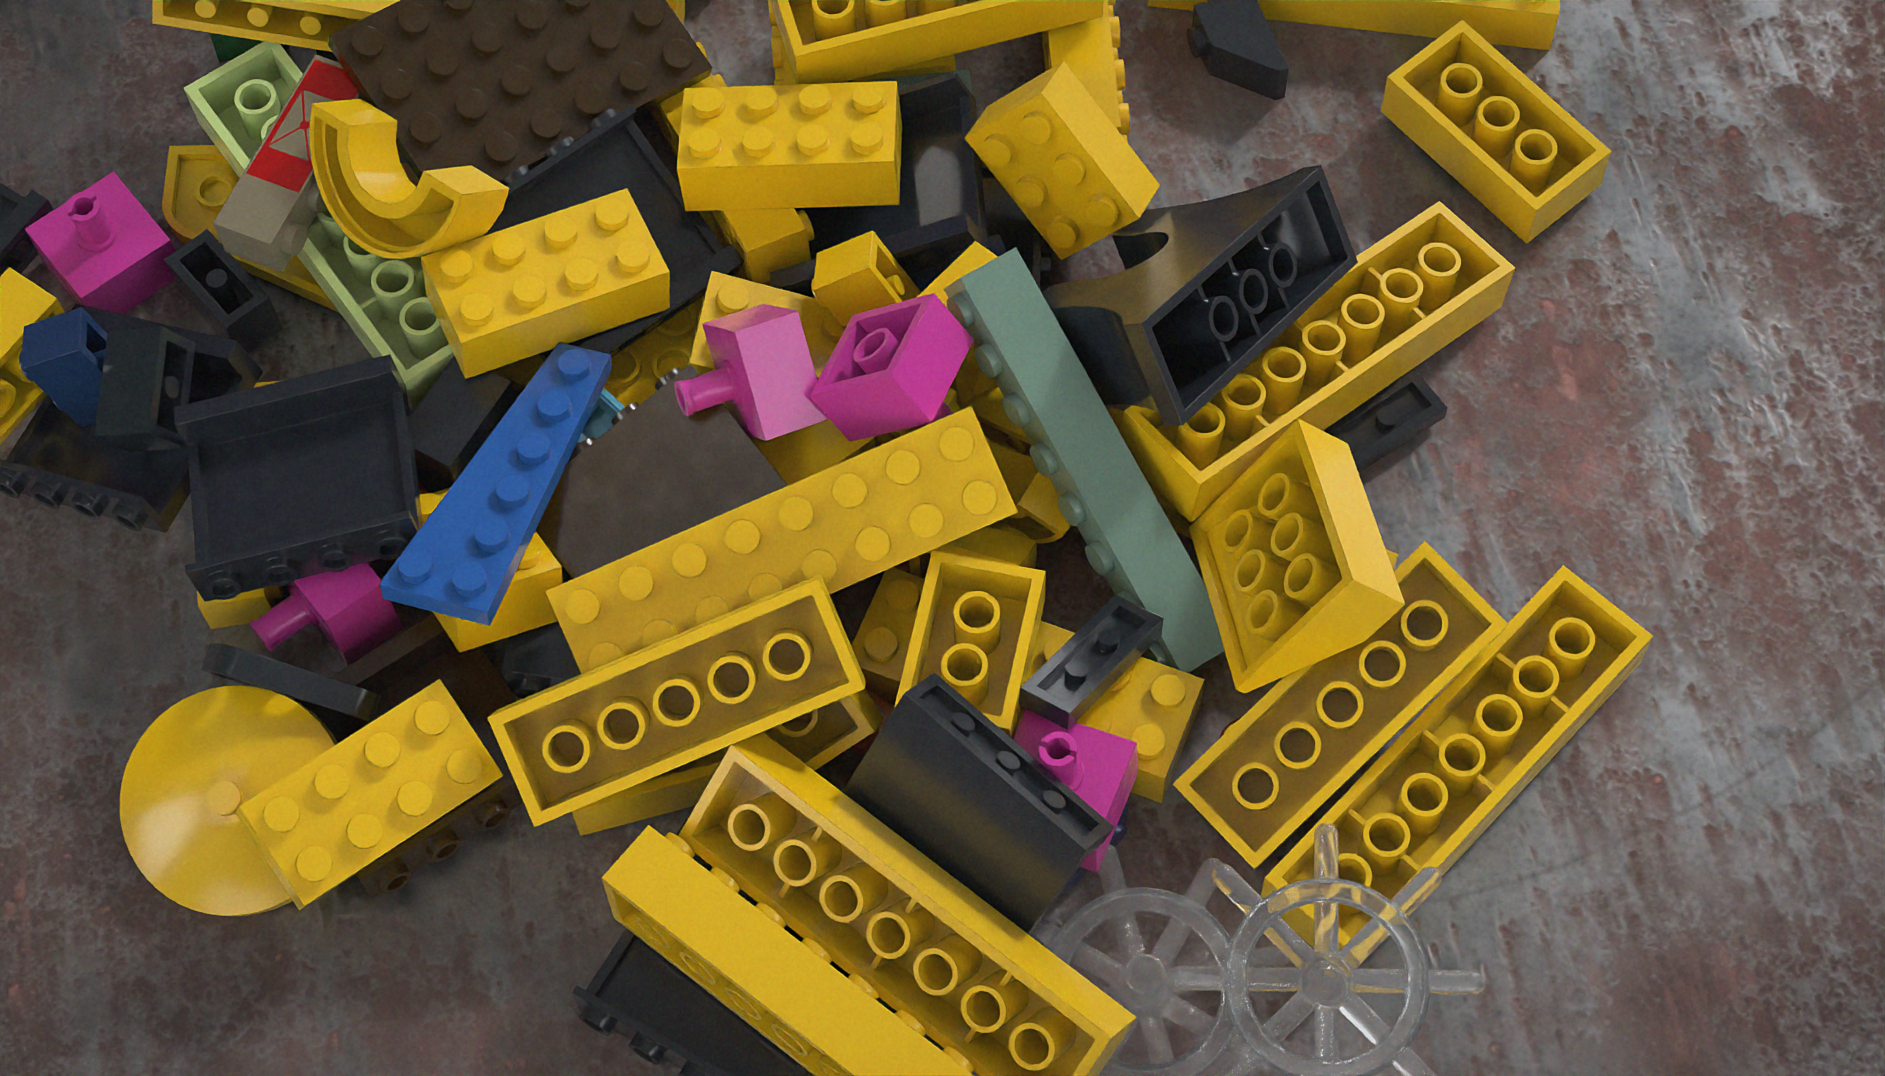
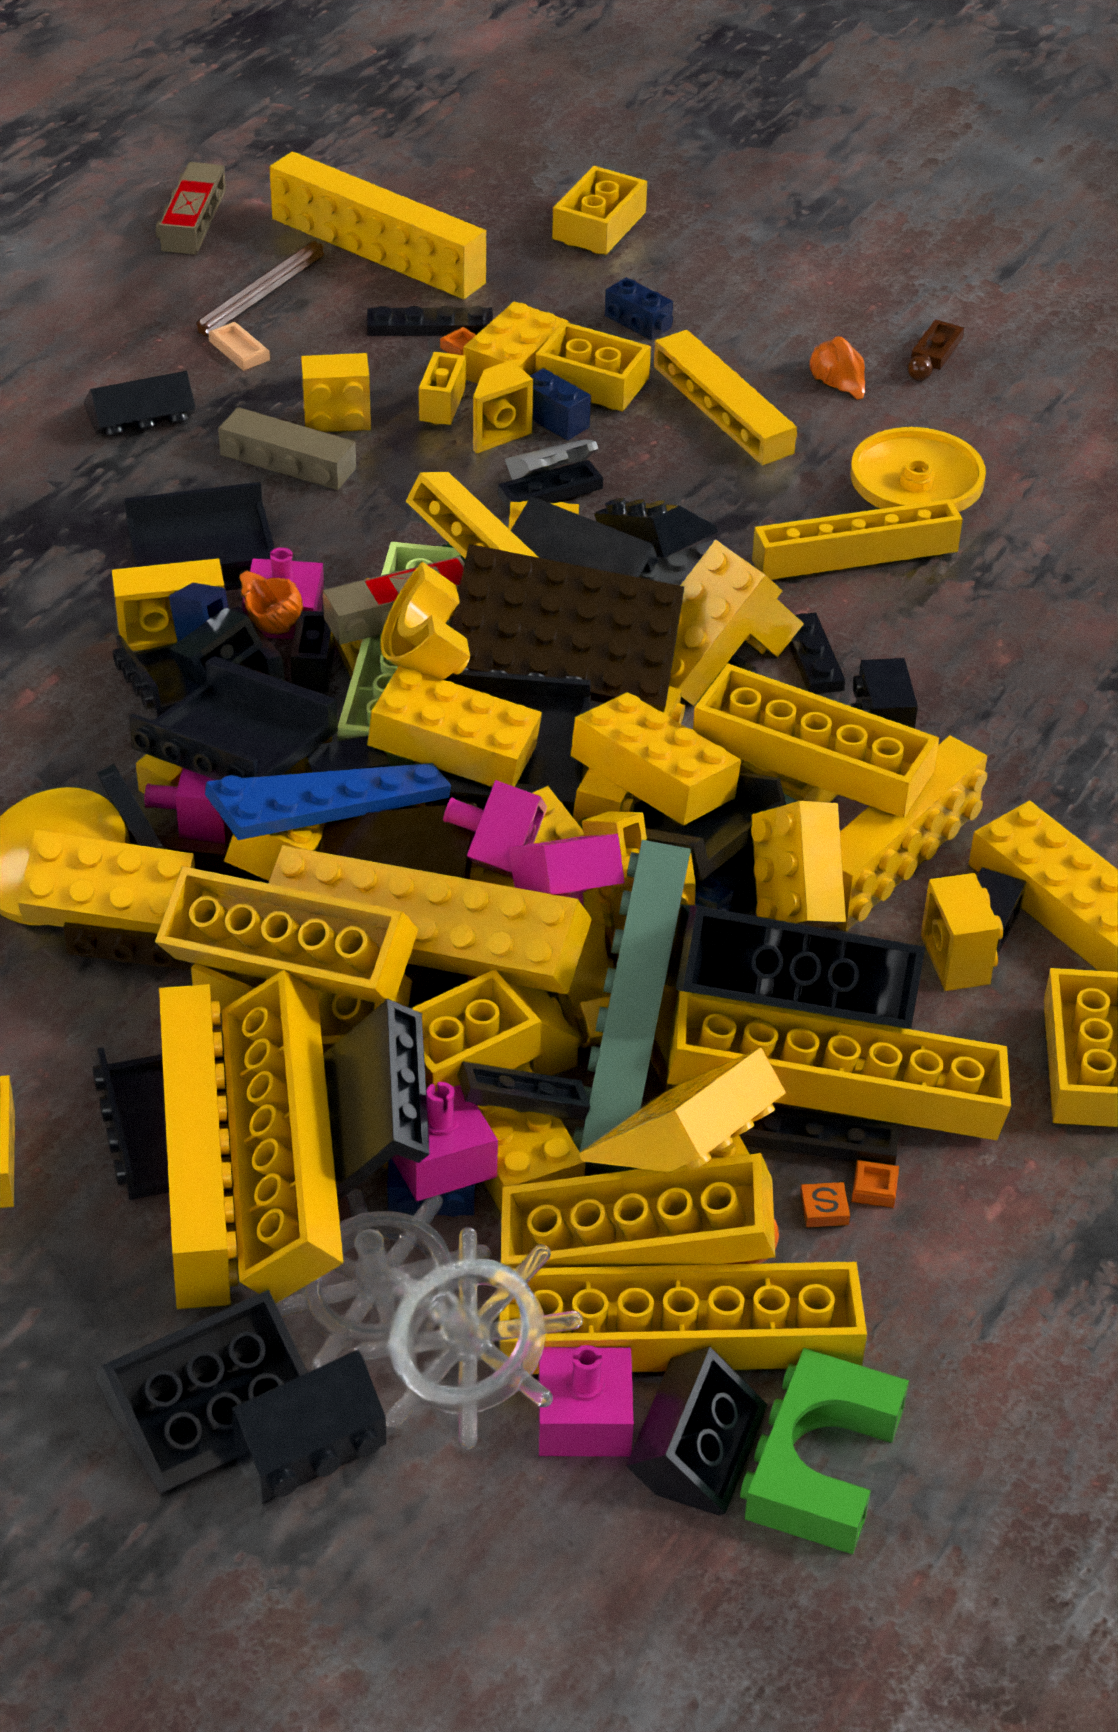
camera: 40 degrees right, 20 degrees down
none -> orange hair [240,571,303,635]
none -> dark pink brick [538,1345,634,1457]
none -> black slope [626,1347,768,1515]
none -> bright green arch [740,1348,909,1555]
none -> orange tile [800,1182,850,1228]
none -> orange tile [851,1160,899,1208]
none -> yellow brick [921,873,1003,991]

